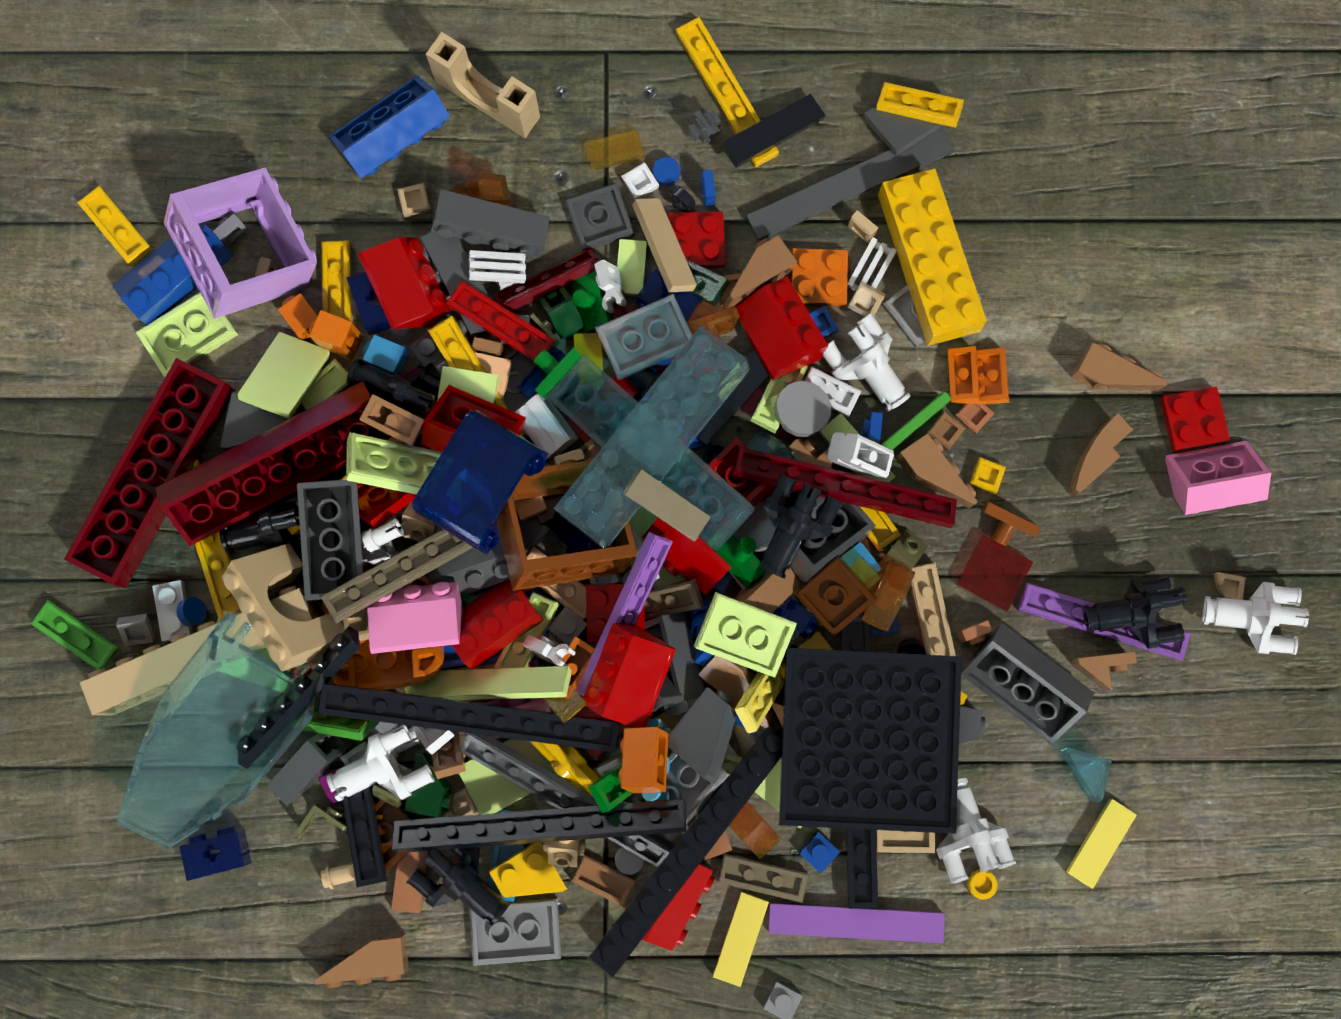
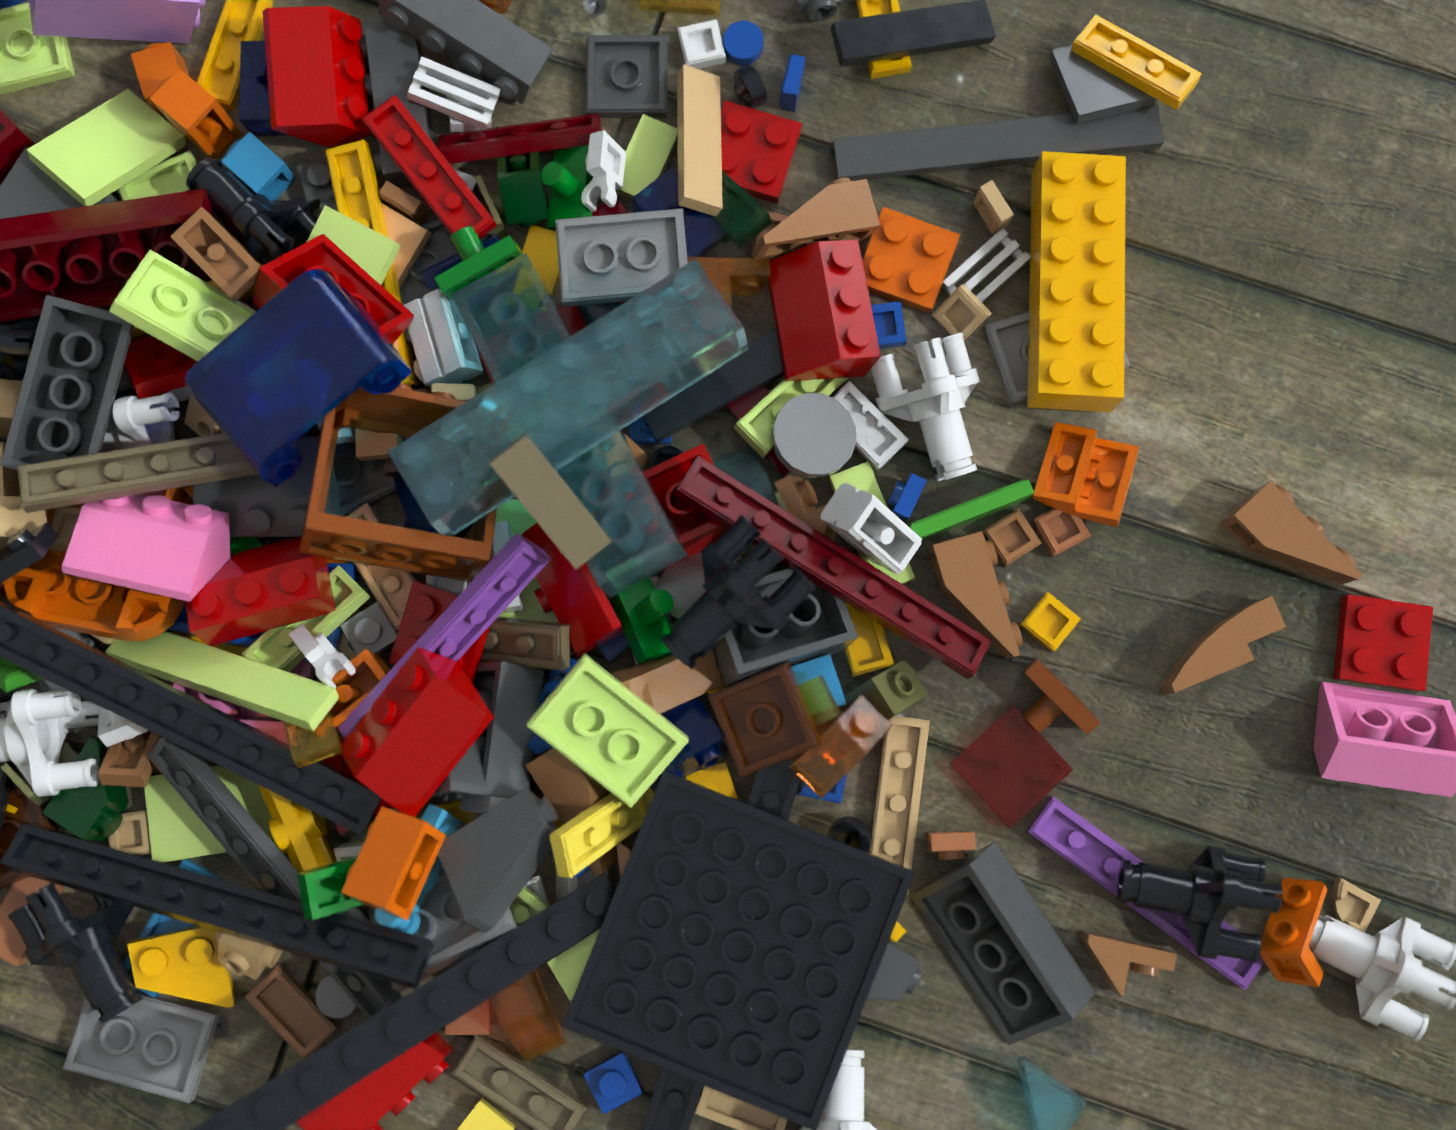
camera: 25 degrees right, 0 degrees up
none -> orange bracket [1260,878,1327,987]

